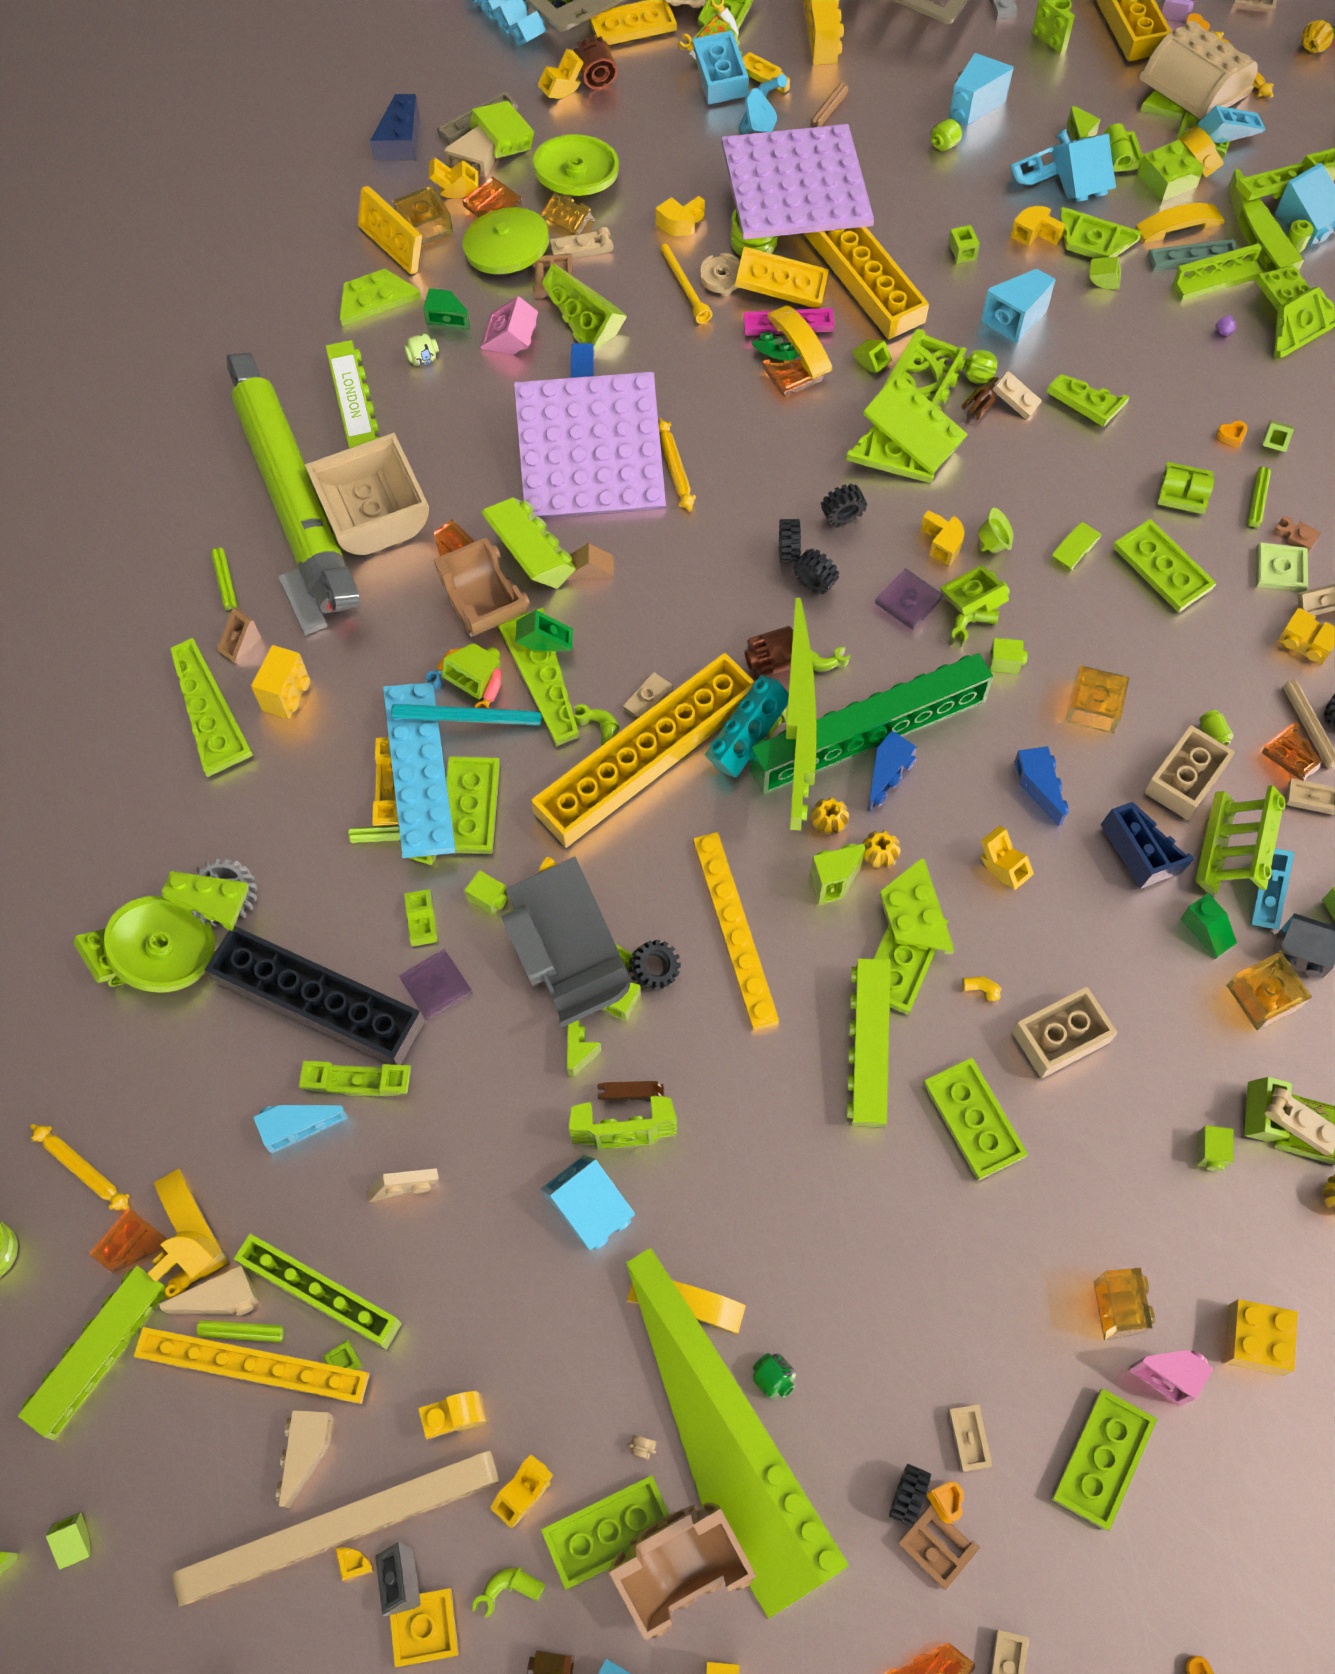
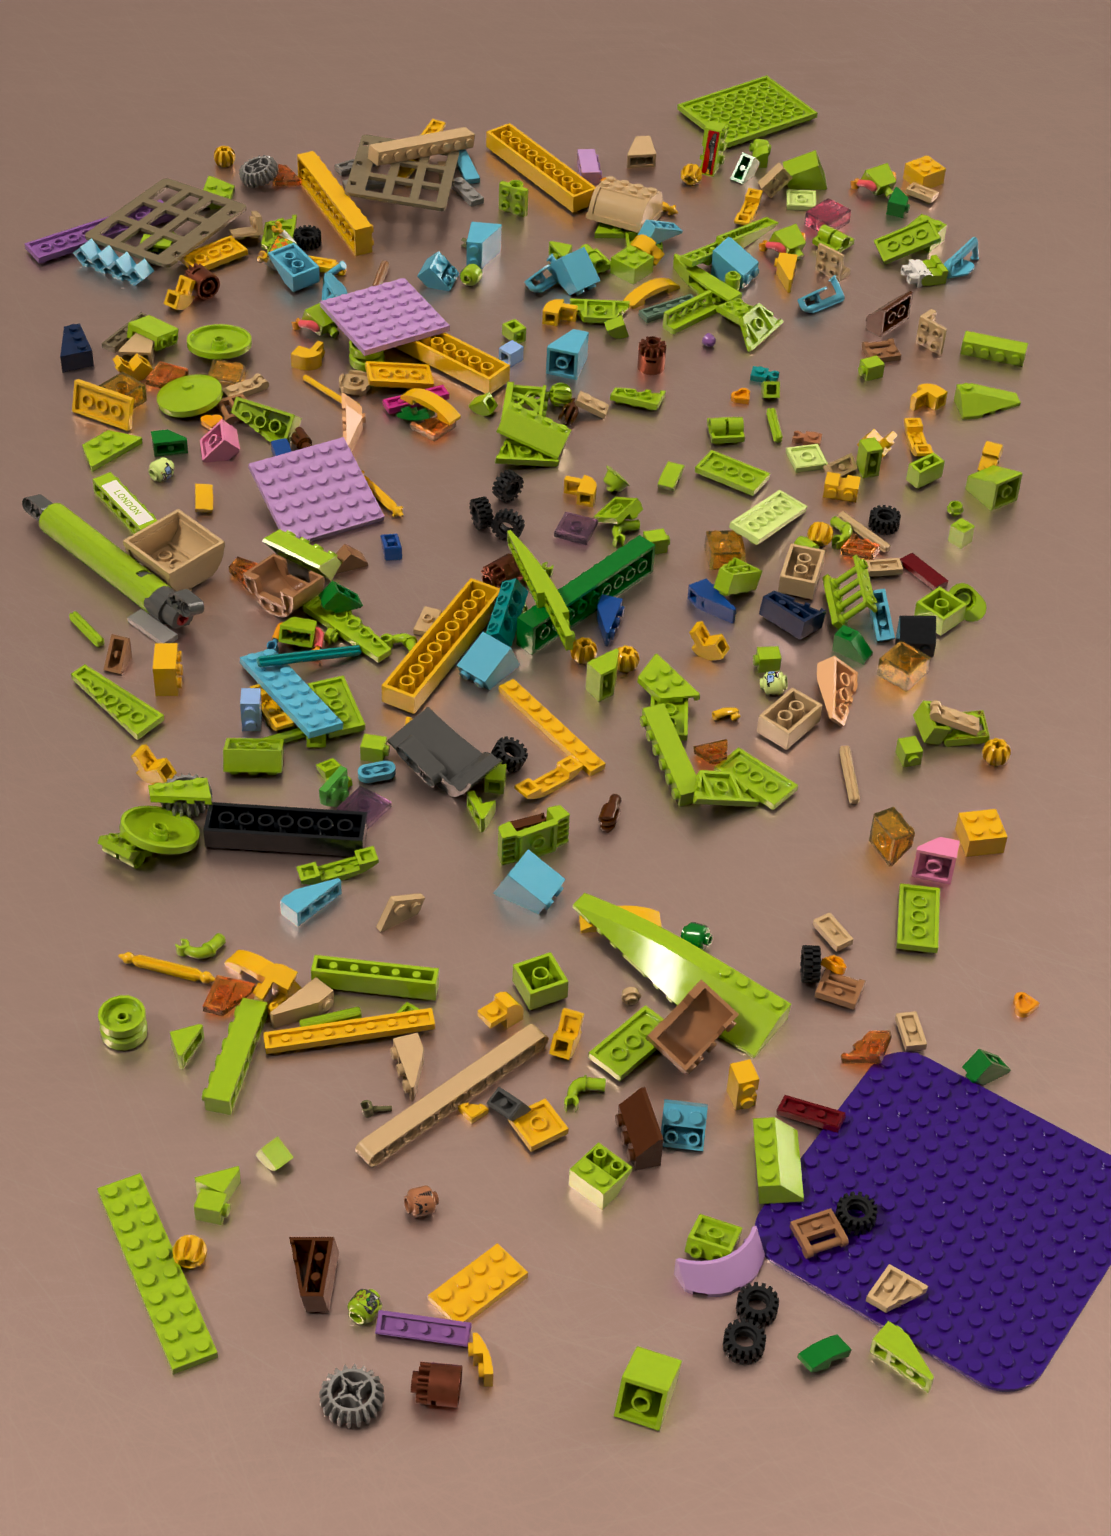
camera: 25 degrees left, 20 degrees down
none -> yellow brick [131,744,177,785]
none -> lime slope [170,1024,204,1069]
none -> lime piece [175,933,226,959]
none -> yellow slope [195,483,213,513]
none -> light orange tile [201,415,223,430]
none -> lime slope [223,738,284,775]
none -> light blue brick [240,688,262,731]
none -> reddish brown arm [290,427,312,450]
none -> lime torso [291,303,339,338]
none -> black tyre [294,225,322,251]
none -> bright green plate [319,766,349,808]
none -> lime plate [324,627,339,645]
none -> light nougat wedge [341,393,366,452]
none -> medium azure plate [358,761,396,783]
none -> olive hand [361,1100,392,1118]
none -> blue slope [380,533,402,561]
none -> medium azure slope [417,251,459,291]
none -> medium azure slope [456,632,520,690]
none -> light blue brick [499,340,524,368]
none -> lime brick [512,952,569,1010]
none -> yellow slope [514,755,584,799]
none -> reddish brown arm [598,794,622,832]
none -> copper gear [637,336,666,375]
none -> clear orange wing [693,739,728,764]
none -> lime wing [693,770,760,807]
none -> lime wedge [713,557,762,596]
none -> yellowish green plate [729,490,808,545]
none -> teal plate [750,366,780,382]
none -> lime brick [753,646,782,673]
none -> yellowish green head [760,671,788,695]
none -> yellow piece [807,522,833,546]
none -> light nougat wedge [816,656,858,727]
none -> lime piece [830,516,853,549]
none -> tan axle [839,746,860,804]

